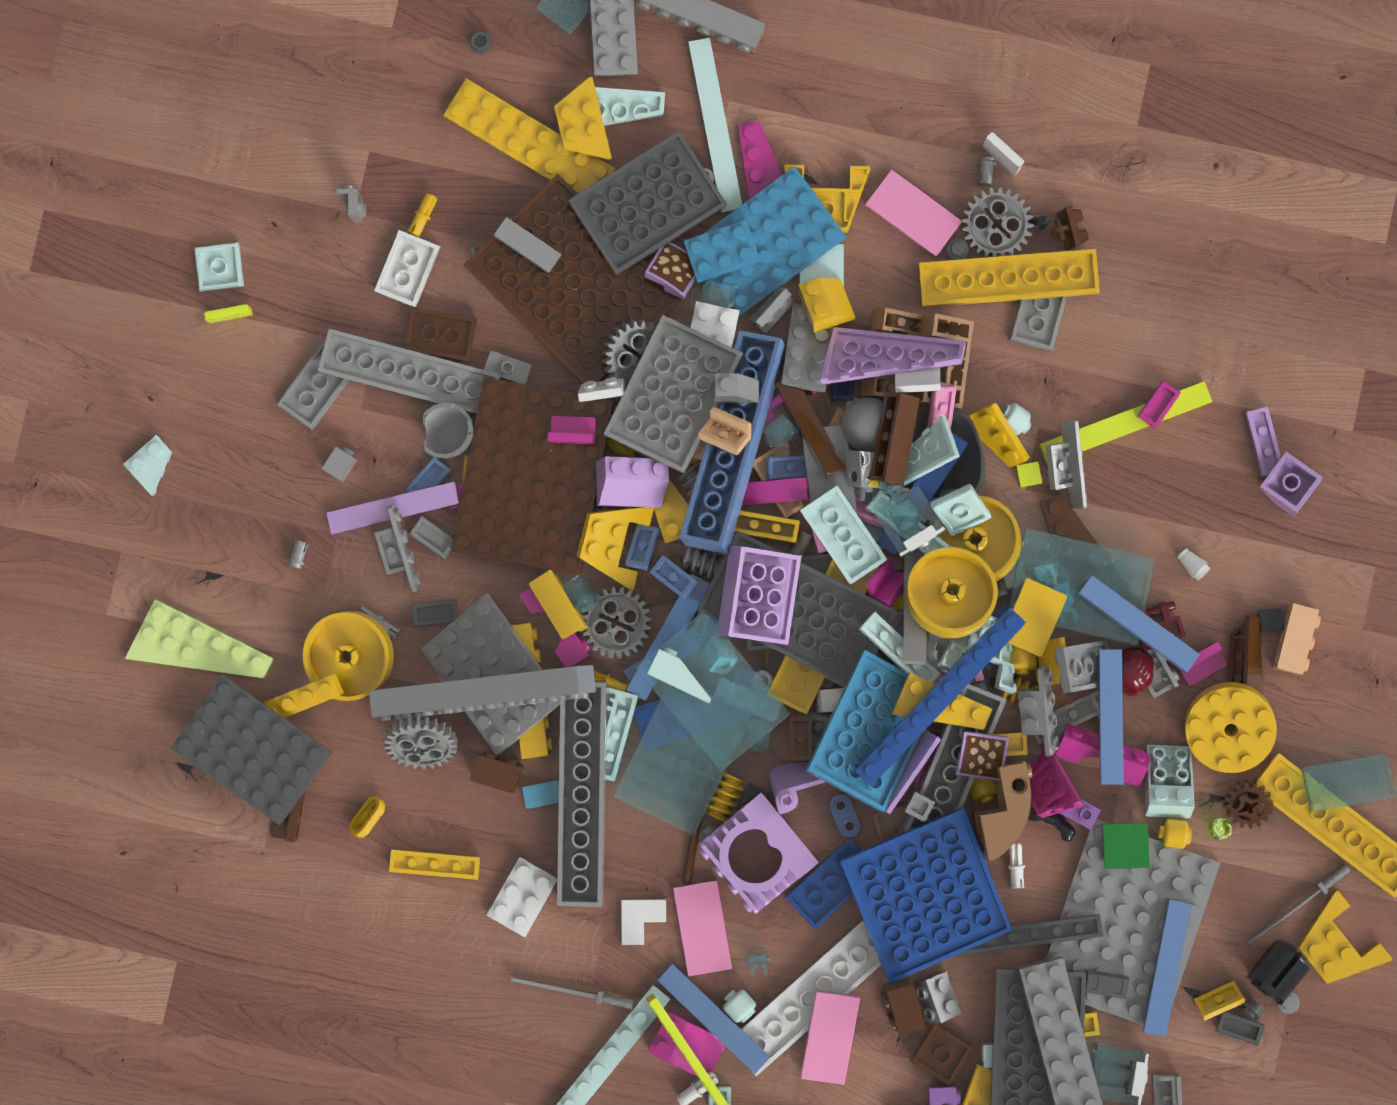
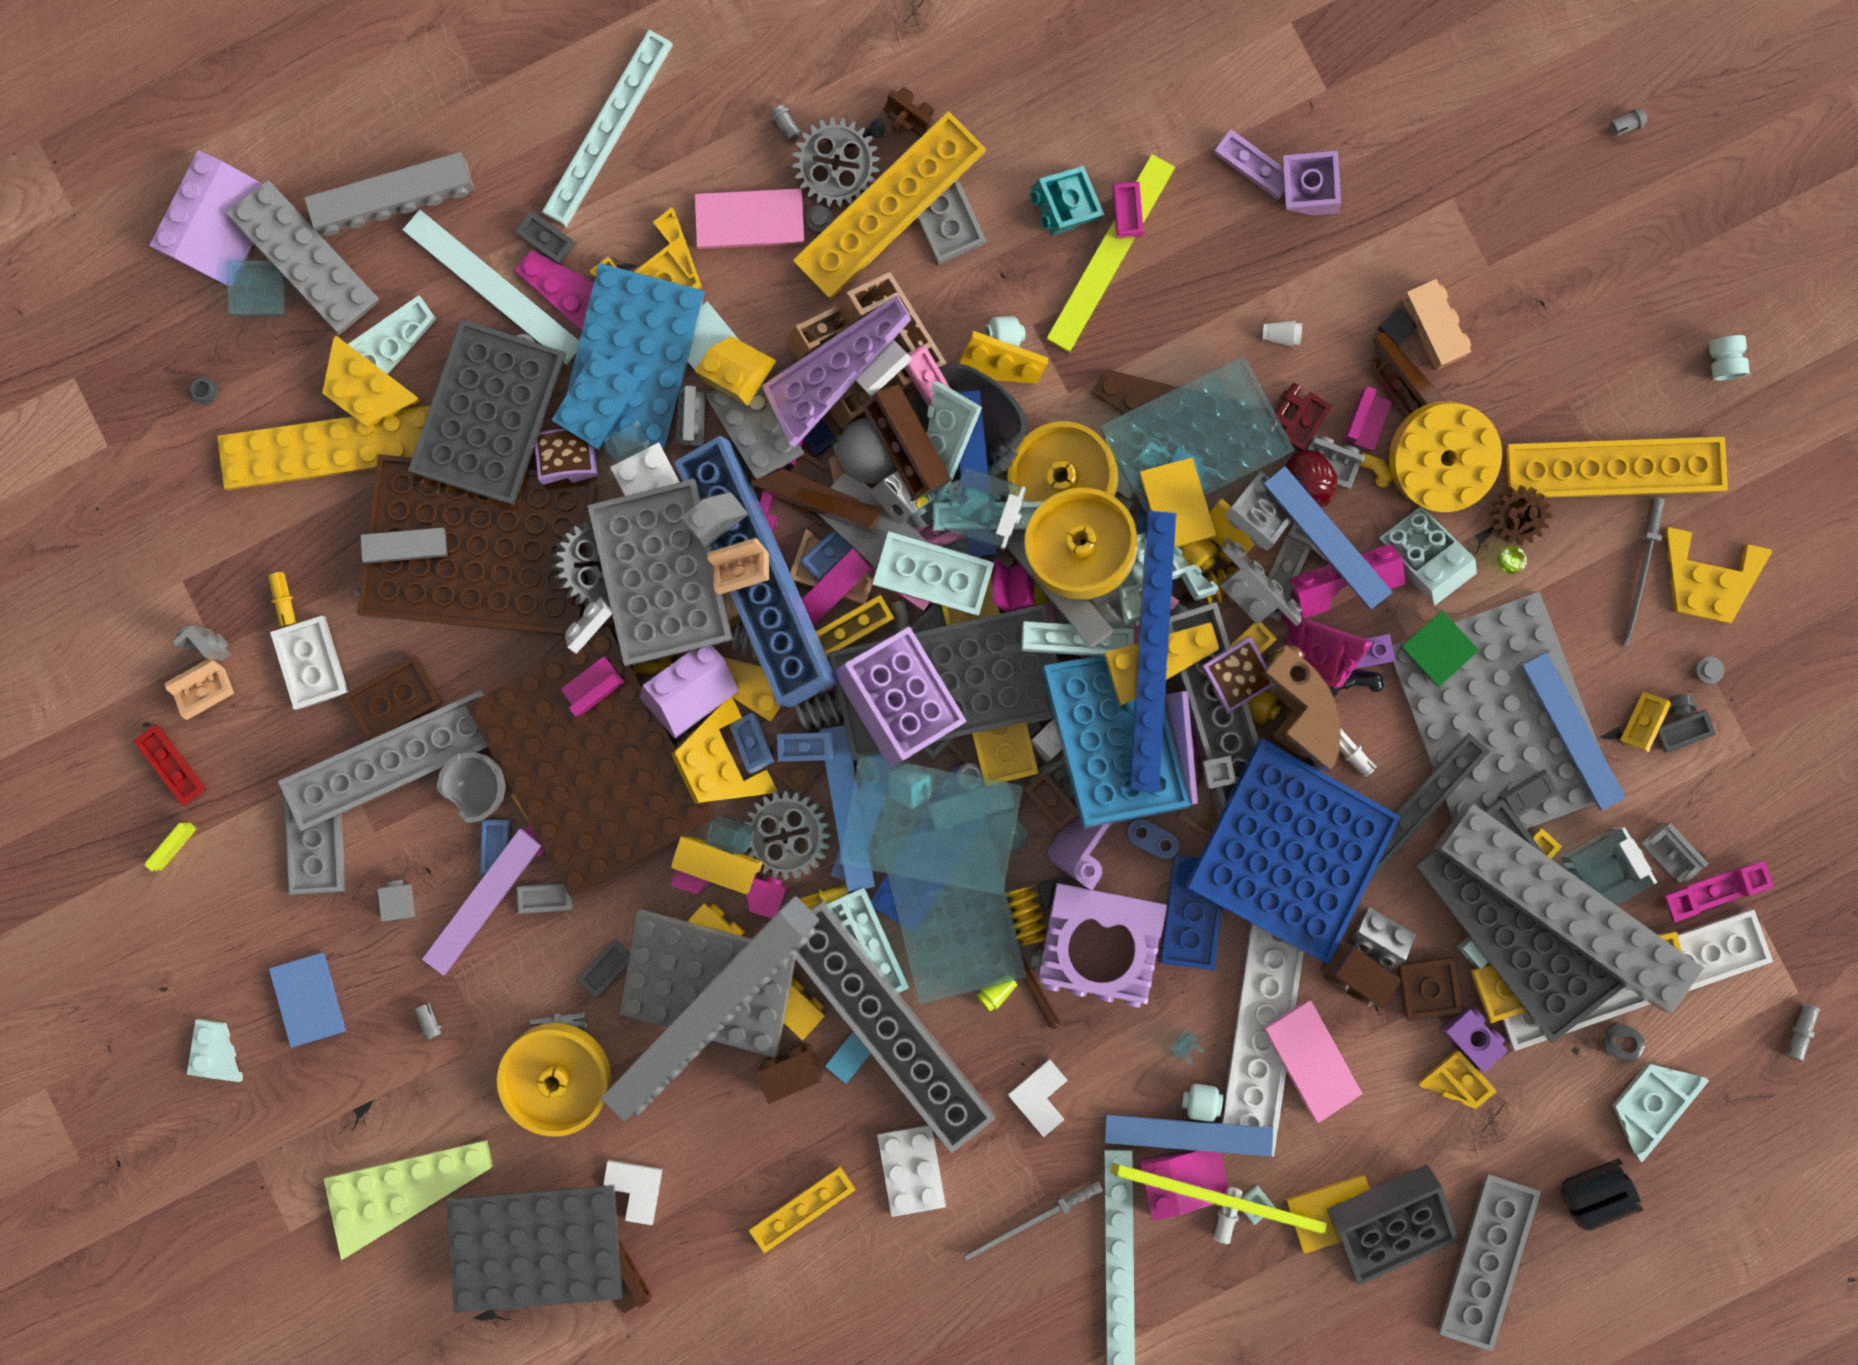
camera: 45 degrees left, 0 degrees up
light aqua tile [194,242,244,292] -> none
yellow plate [263,673,344,718] -> none
yellow plate [349,796,385,838] -> none
light grey bracket [374,504,421,592] -> none
light grey gear [384,716,457,770] -> none
light grey plate [484,351,533,384] -> none
light aqua slope [647,647,711,703] -> none
bright pink tile [673,880,732,977] -> none
clear light blue brick [763,414,799,449] -> none
light aqua tile [930,484,991,536] -> none
white tile [982,132,1024,176] -> none
neon yellow tile [1016,462,1042,488] -> none
light grey bracket [1046,420,1087,509] -> none
medium blue tile [1078,575,1200,673] -> none
yellow head [1158,819,1192,849] -> none
black cylinder [1245,940,1310,1006] -> none
clear light blue tile [1301,754,1397,812] -> none
none -> red plate [133,725,207,806]
none -> light nougat bracket [164,659,234,720]
none -> medium blue tile [269,952,346,1048]
none -> dark grey plate [515,211,576,265]
none -> light aqua tile [542,29,673,227]
none -> white tile [604,1160,663,1225]
none -> neon yellow cone [976,973,1017,1012]
none -> teal plate [1030,166,1104,236]
none -> yellow arm [1360,453,1393,488]

